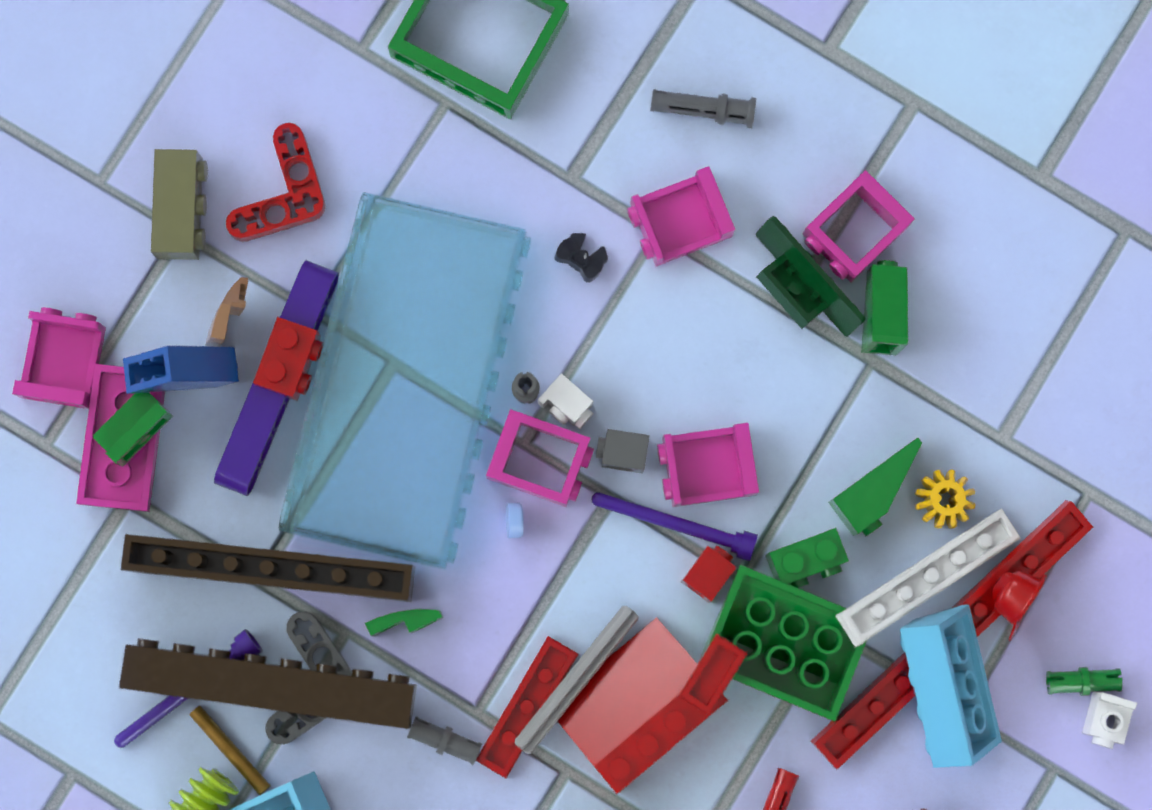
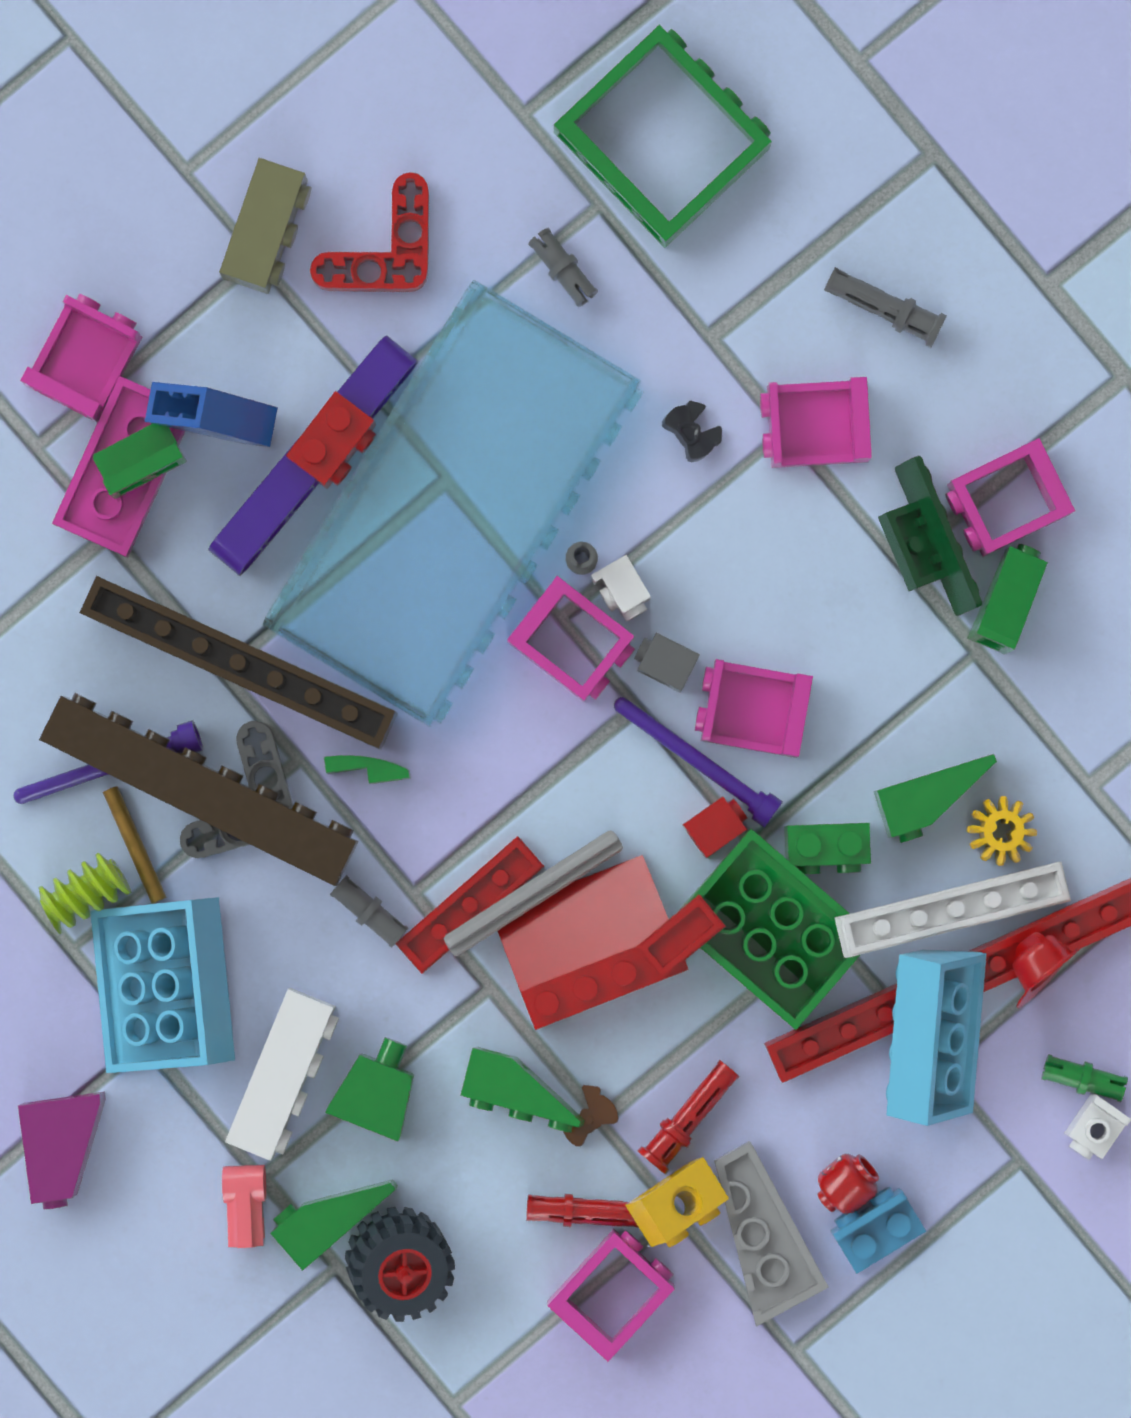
camera: 20 degrees right, 5 degrees up
medium nougat slope [205,277,248,347] -> none
light blue tile [506,503,524,538] -> none
none -> dark grey pin [528,228,598,307]

